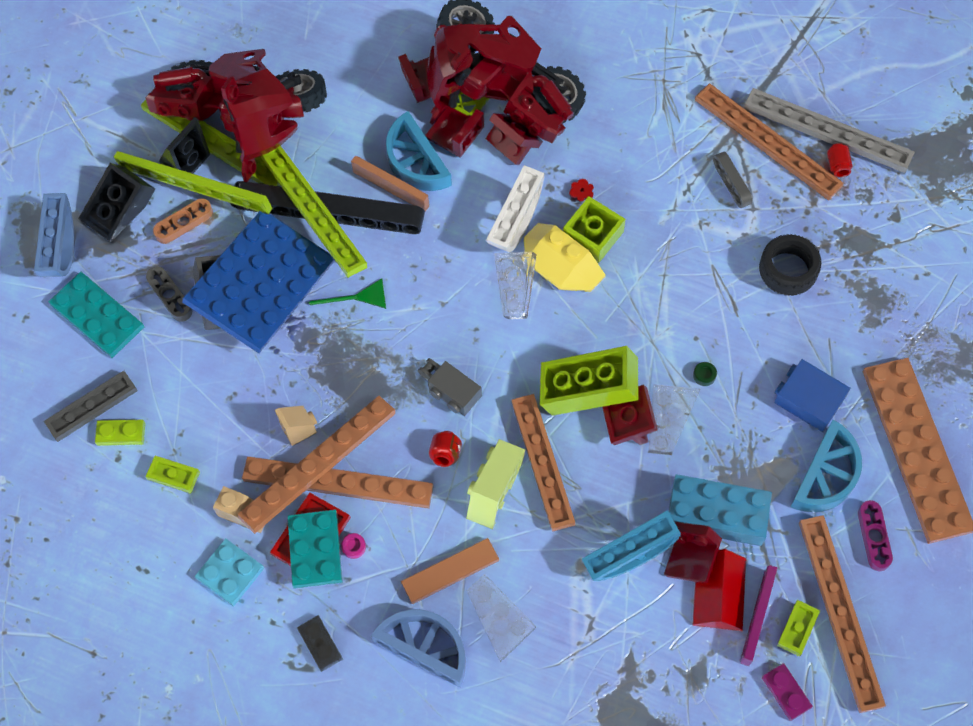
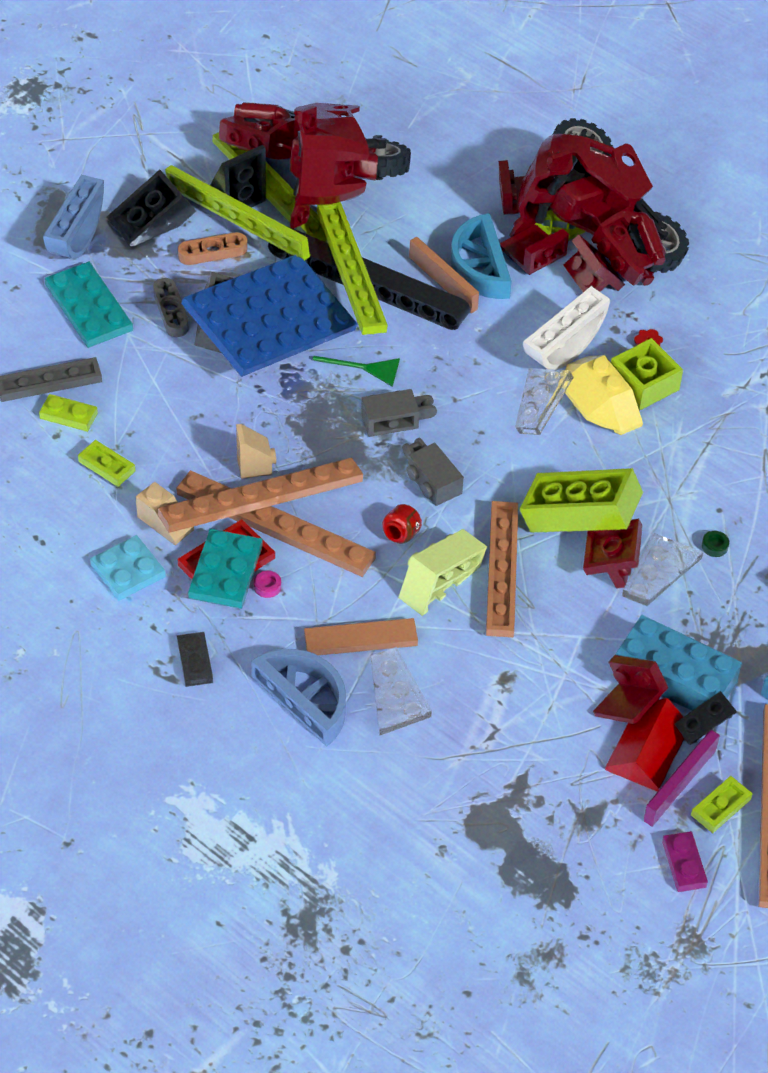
camera: 15 degrees right, 15 degrees down
dark azure window [582,510,681,581] -> none
none -> dark grey brick [361,389,437,437]
none -> black hinge [674,691,737,745]

